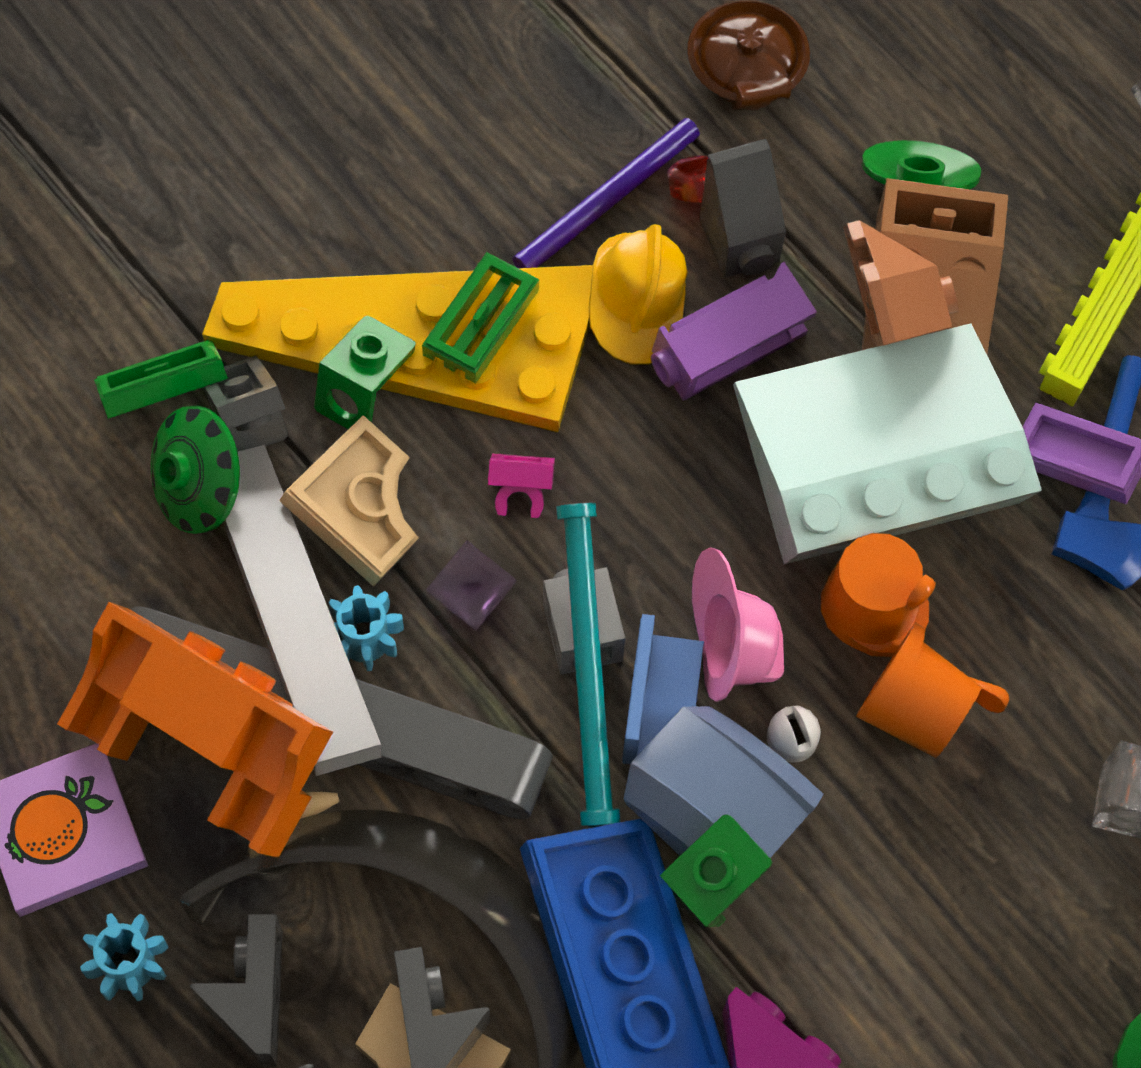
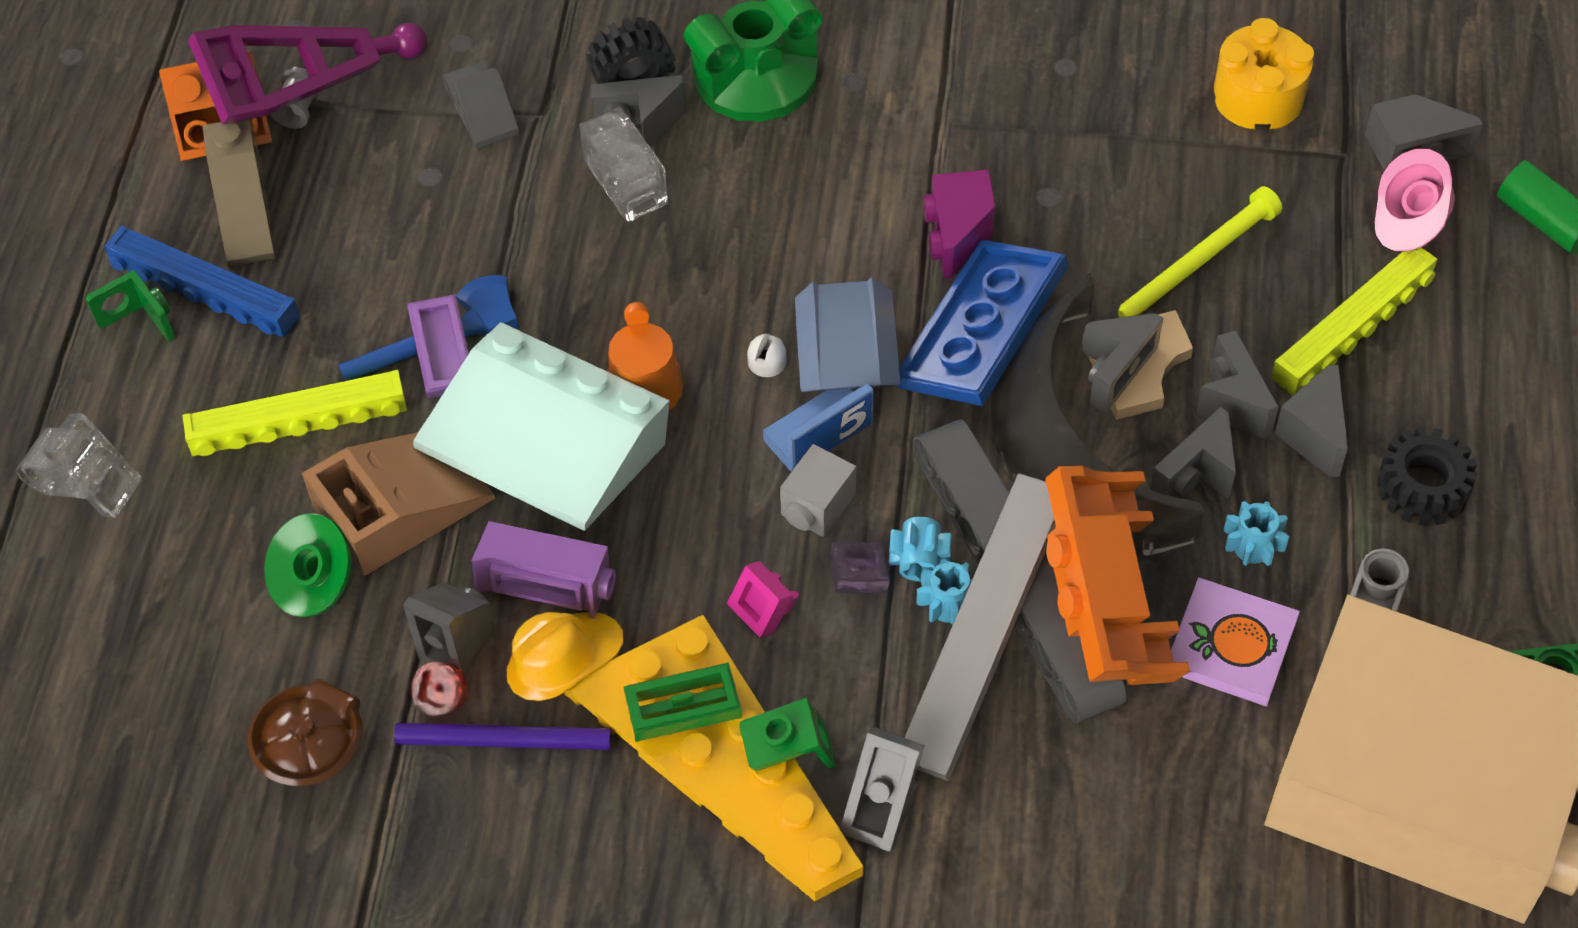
camera: 130 degrees left, 10 degrees down
green tile [94,340,228,419] -> none
green dish [151,406,240,534] -> none
tan tile [279,415,419,586] -> none
teal bar [556,503,621,826] -> none
green bracket [660,814,772,927] -> none
bright pink piece [692,547,784,702] -> none
nougat slope [843,220,959,347] -> none
orange hat [856,622,1009,758] -> none
none -> medium azure gear [889,517,952,581]

